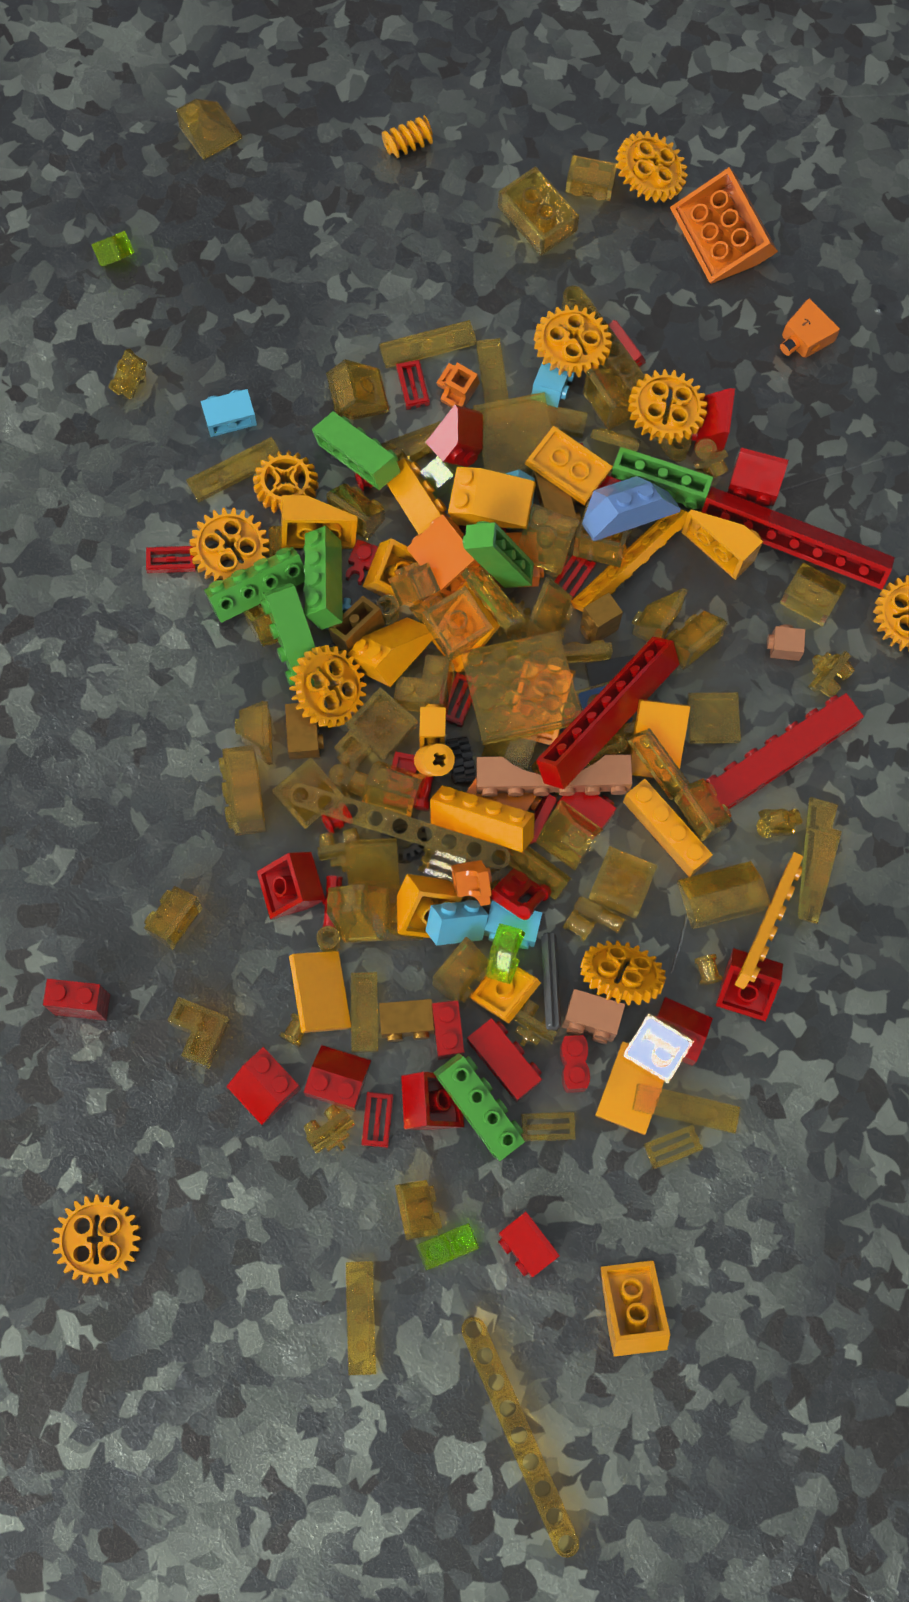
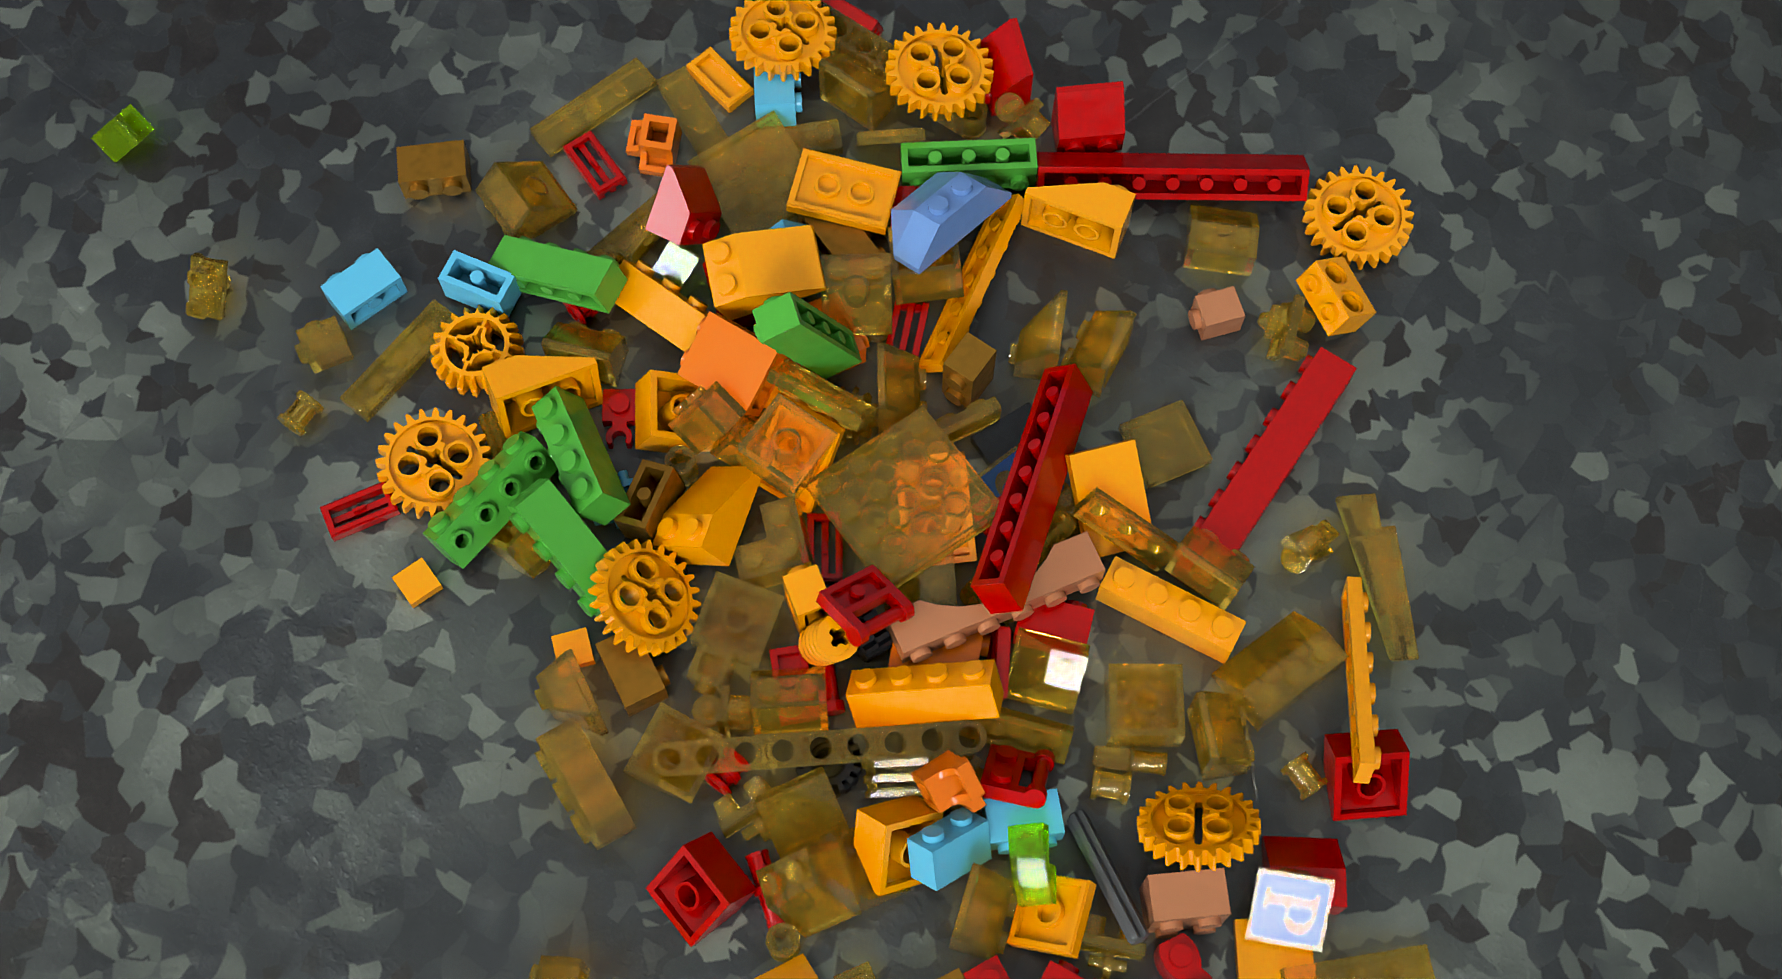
camera: 20 degrees left, 5 degrees down
none -> clear yellow bush [277,390,324,436]
none -> clear yellow brick [294,316,354,374]
none -> light orange tile [392,557,443,608]
none -> pearl gold brick [396,140,472,200]
none -> medium azure brick [438,250,522,317]
none -> light orange tile [551,627,596,673]
none -> light orange tile [686,46,754,113]
none -> red plate [816,564,915,647]
none -> clear yellow slope [1187,691,1255,781]
none -> light orange brick [1296,256,1377,337]

